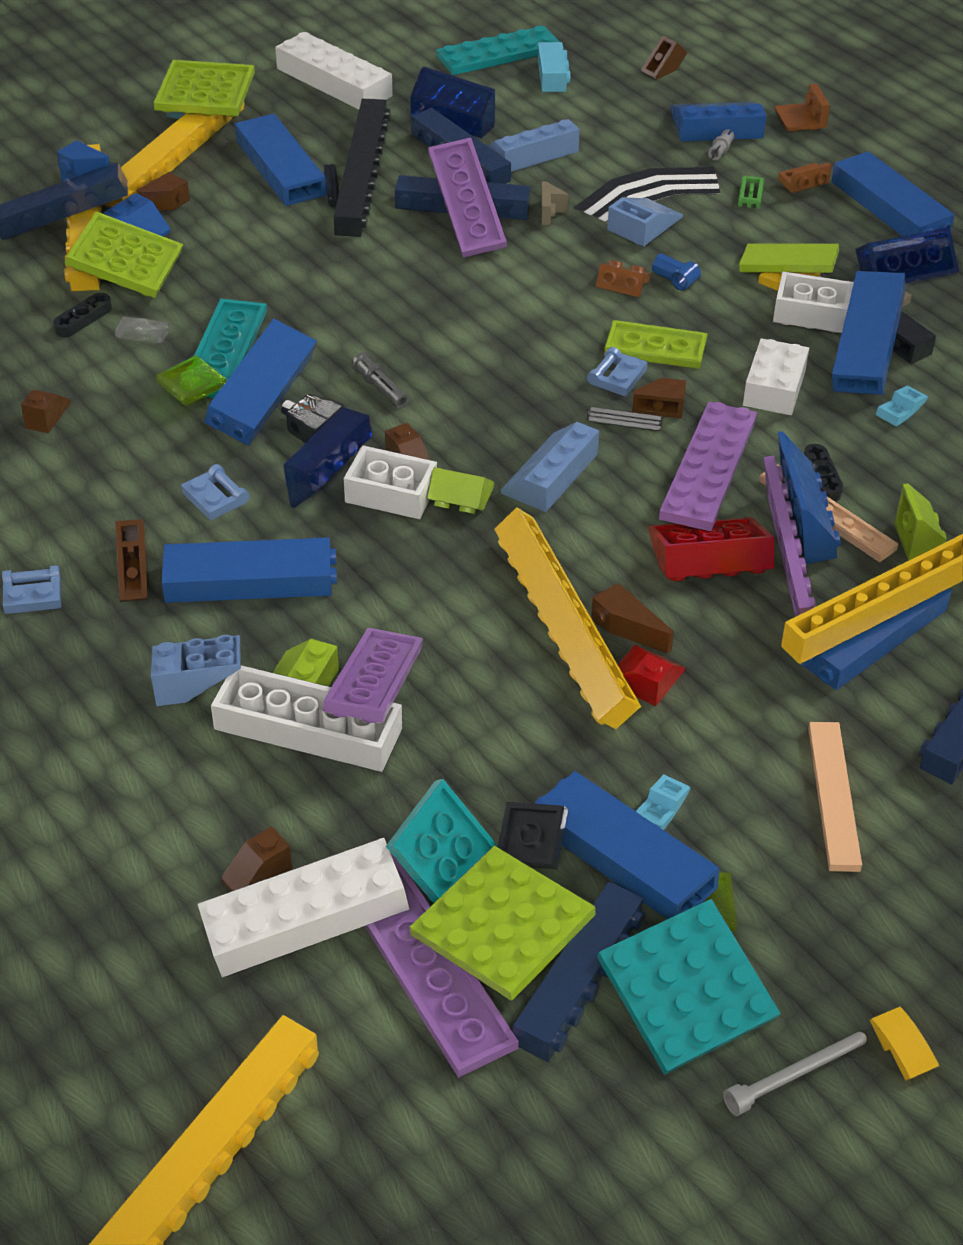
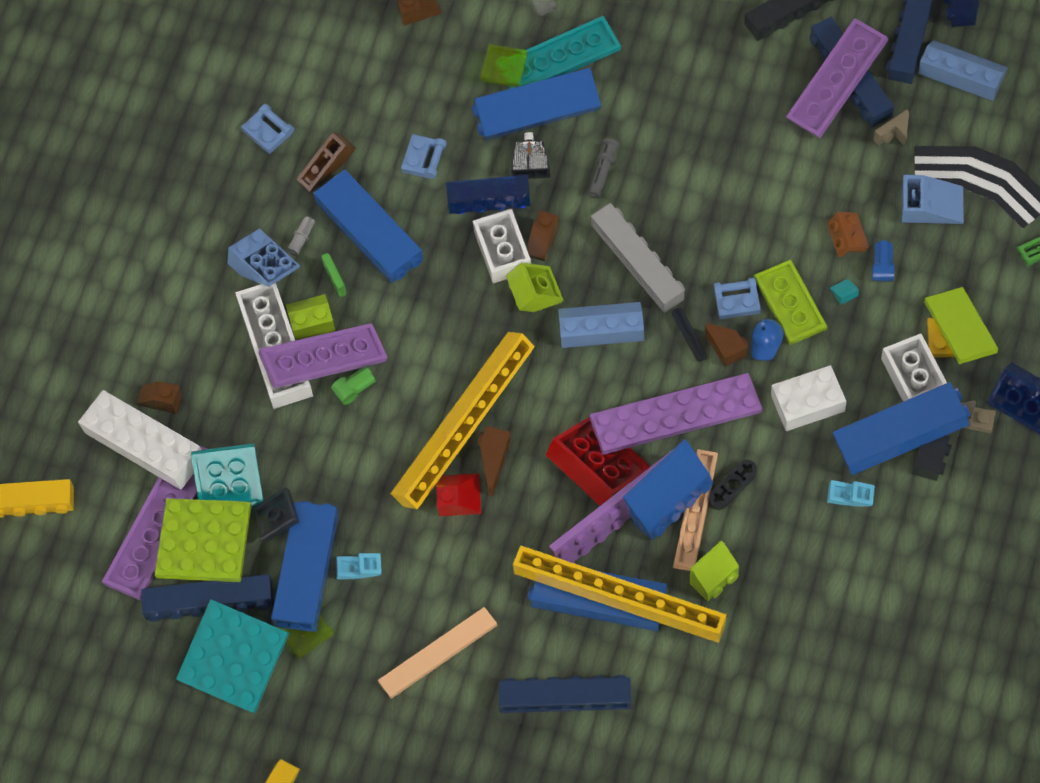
camera: 60 degrees right, 20 degrees up
light grey piece [723,1032,867,1116] -> none
none -> light grey axle [287,216,315,256]
none -> bright green tile [321,253,346,297]
none -> bright green piece [331,366,376,405]
none -> light grey brick [591,203,685,313]
none -> blue cap [751,319,784,361]
none -> teal slope [830,279,859,305]

